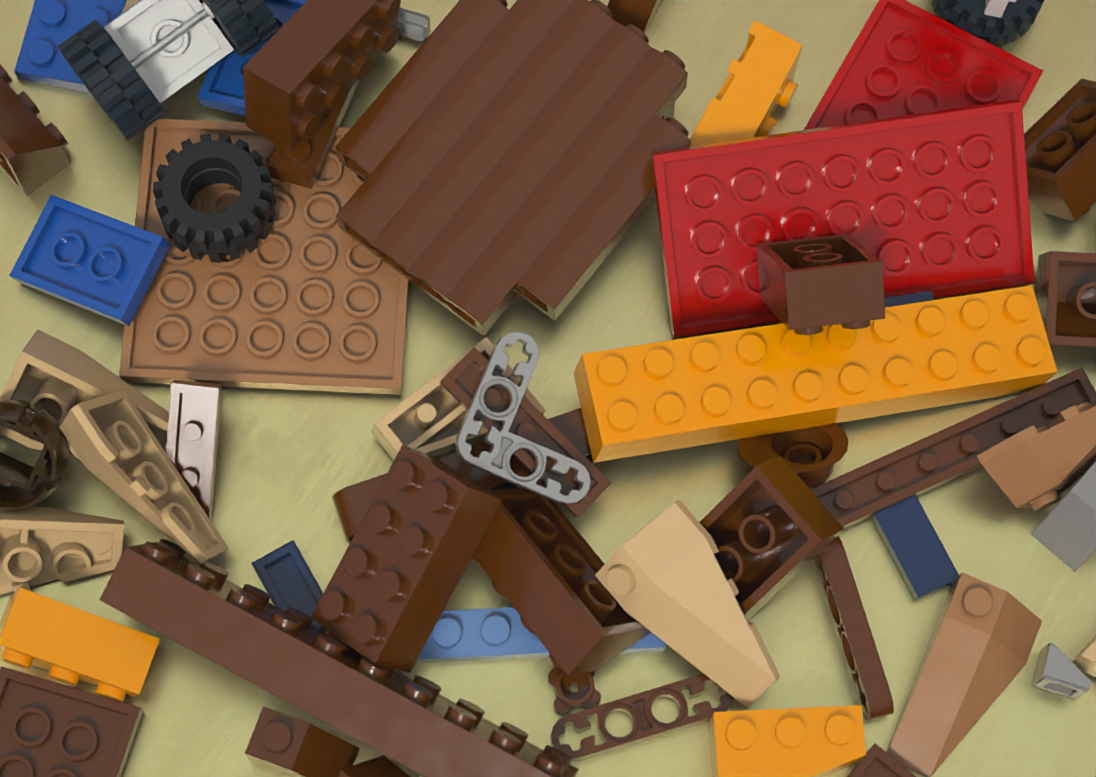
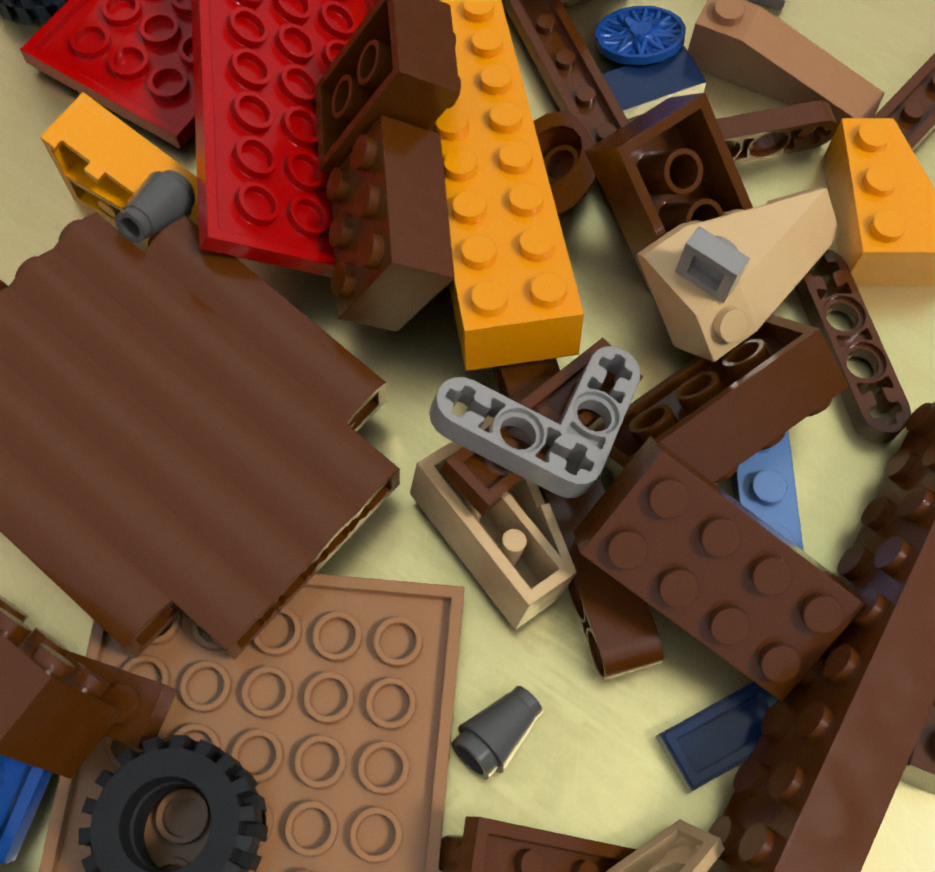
camera: 85 degrees left, 5 degrees down
reddish brown plate [548,667,601,715] -> none
none -> dark grey cone [115,170,195,243]
none -> reddish brown brick [326,115,455,332]
none -> dark grey cone [452,686,543,780]
none -> blue wheel [595,6,686,65]
none -> light grey plate [675,226,750,303]

